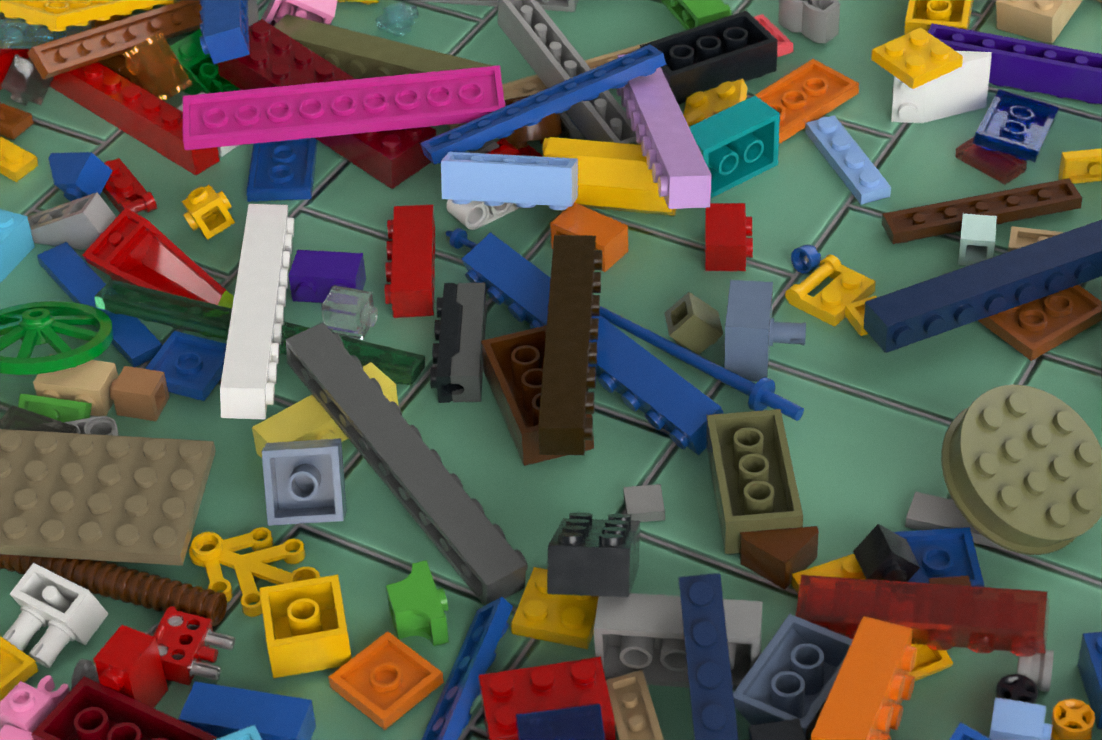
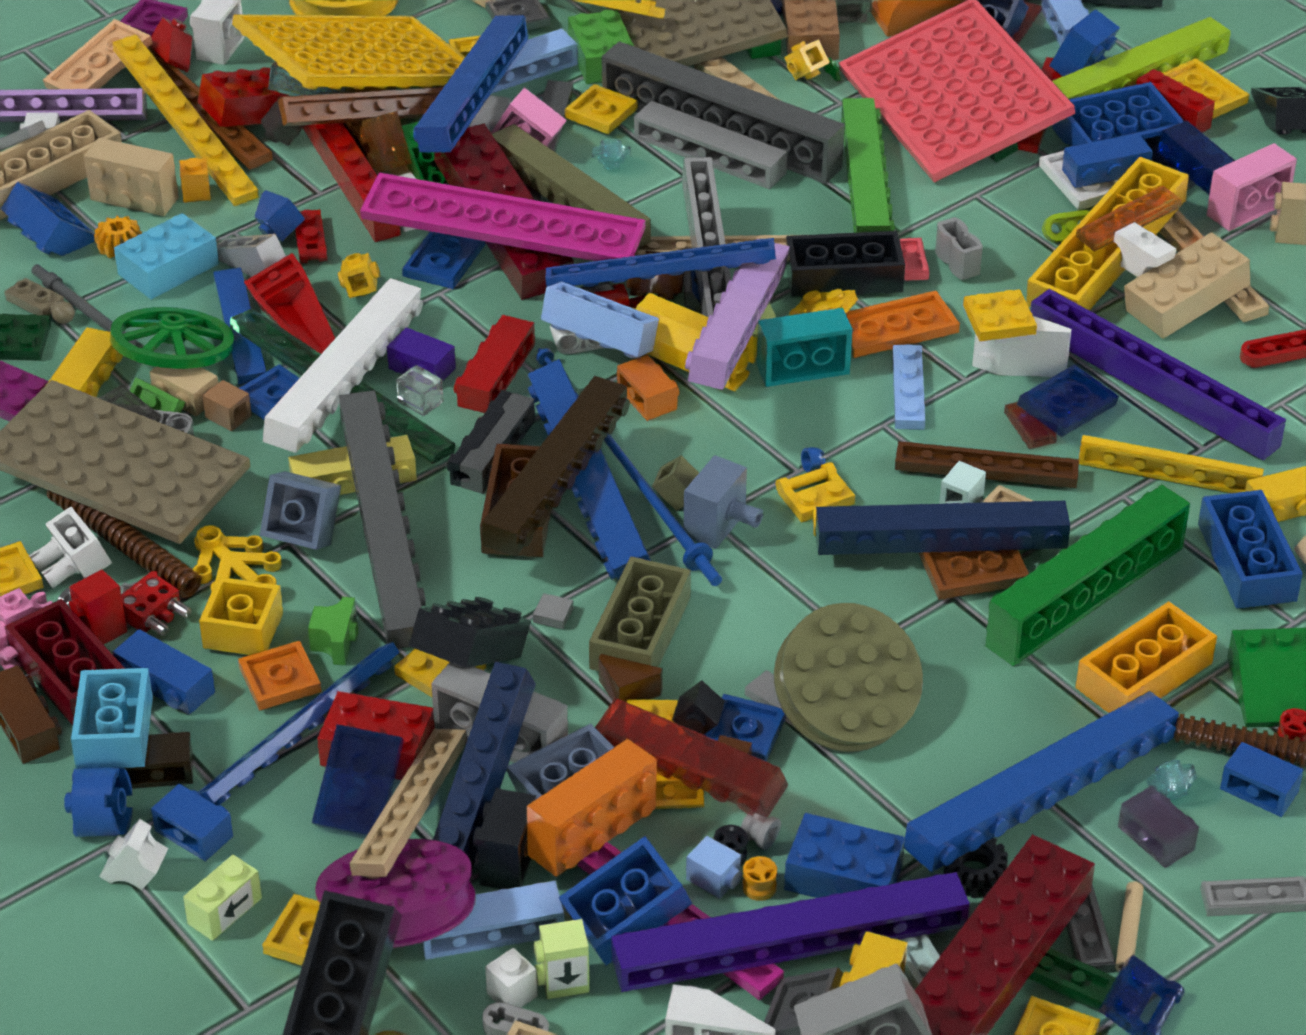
camera: 20 degrees right, 0 degrees up
red brick [705,203,753,271] -> none

